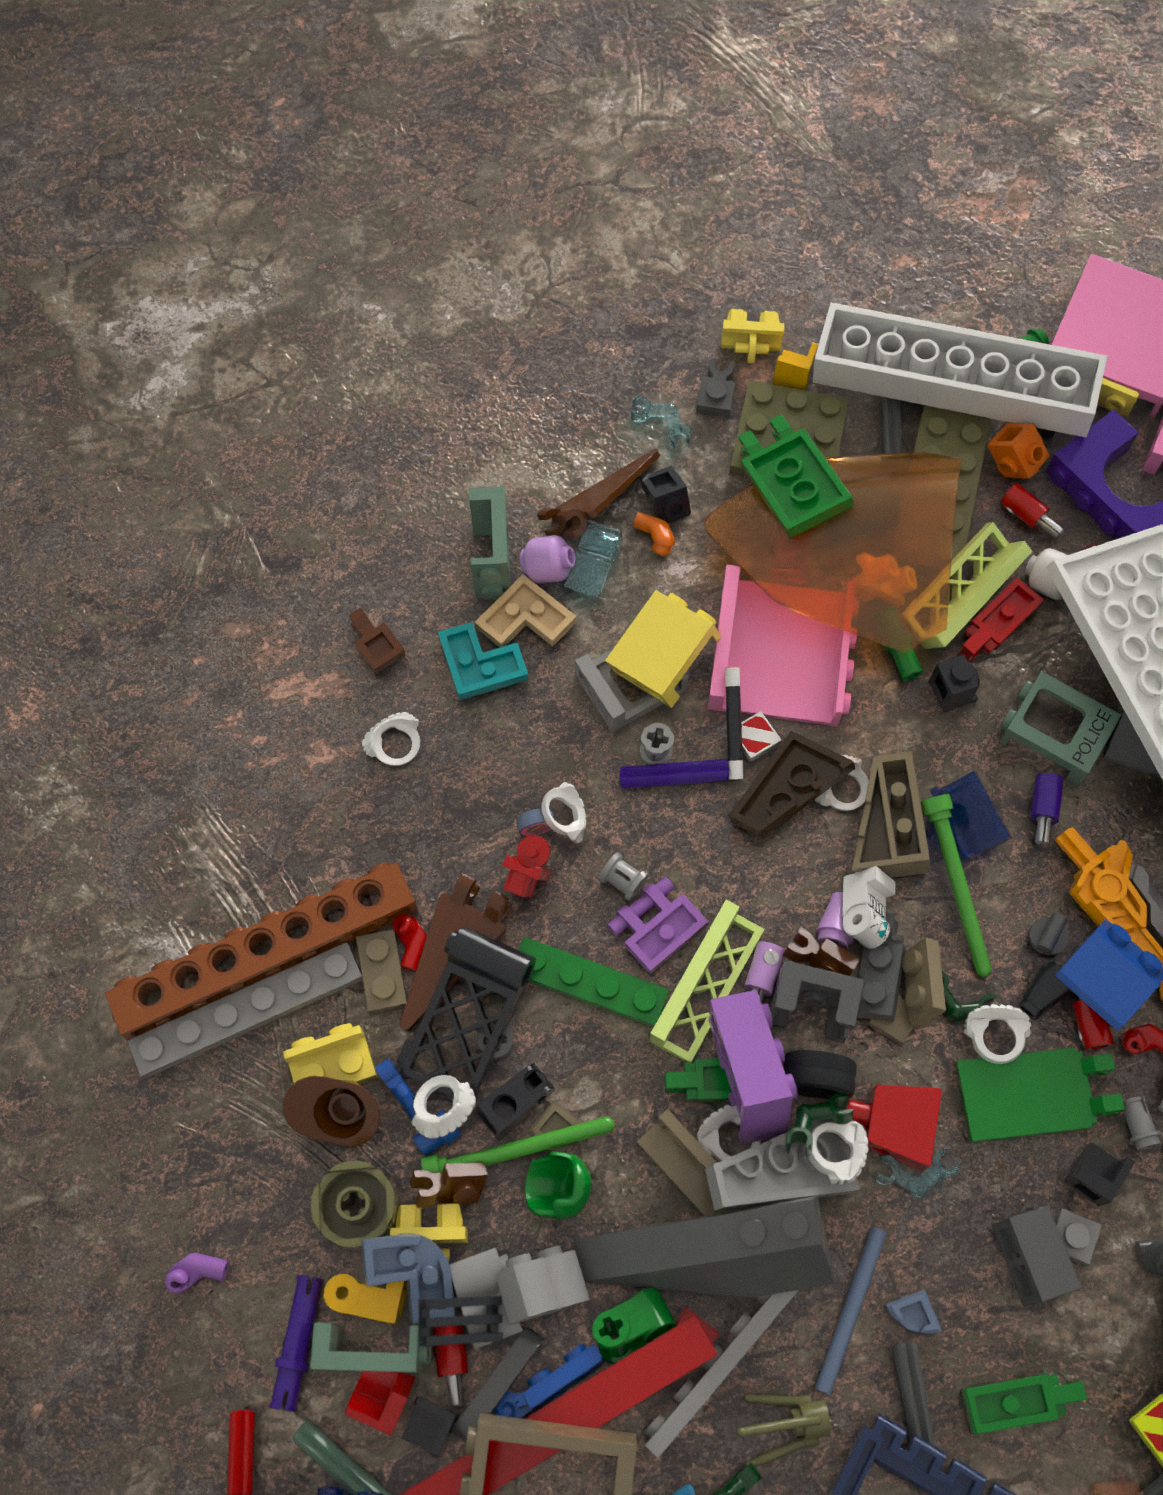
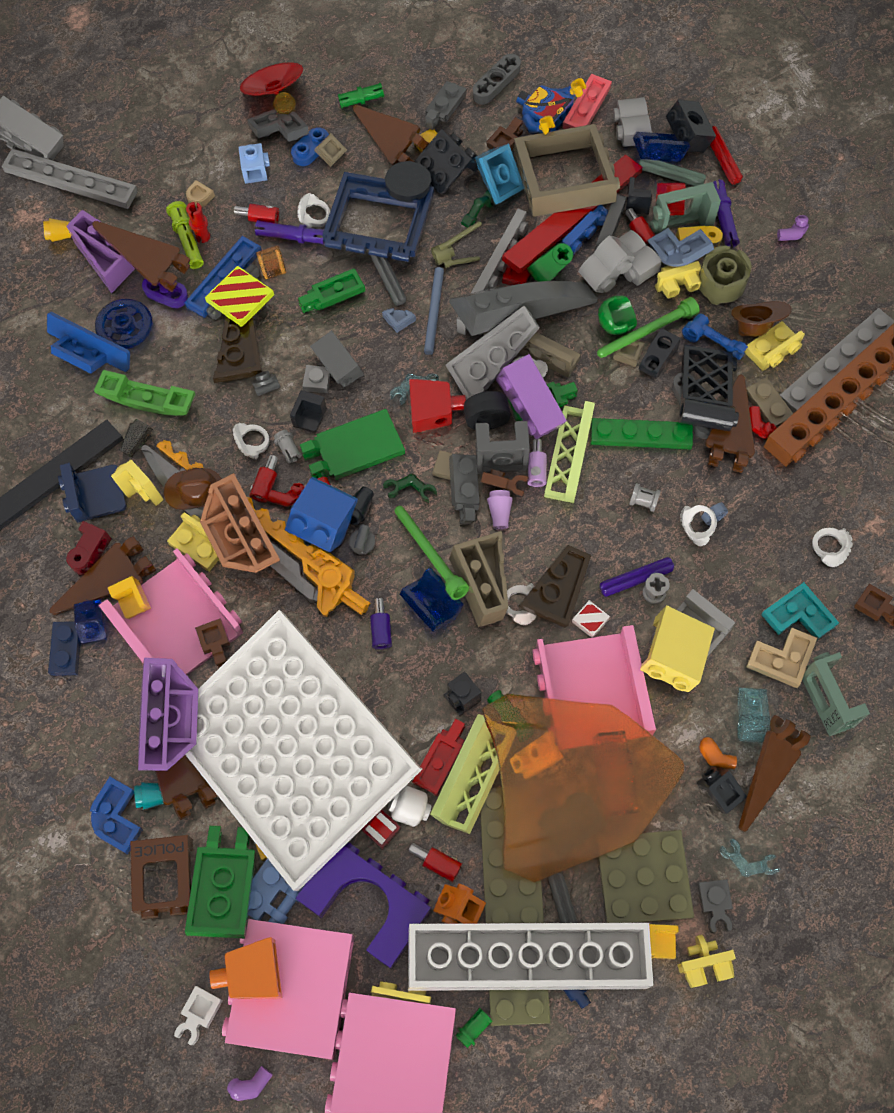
camera: 165 degrees right, 0 degrees up
reddish brown plate [410,1162,488,1208] -> none
white piece [411,1075,476,1139] -> none
black tile [419,1296,503,1346] -> none
red hips [502,835,552,898] -> none
lavender head [520,535,575,584] -> none
medium lavender plate [607,877,709,974] -> none
black bar [725,667,743,779] -> none
green tile [738,414,854,539] -> none
dark green arm [785,1093,853,1157] -> none
white piece [808,1121,869,1184] -> none
white leg [842,866,896,949] -> none
dark tan plate [902,937,946,1027] -> none
white piece [963,1004,1032,1064] -> none
sand green window [999,671,1121,786] -> none

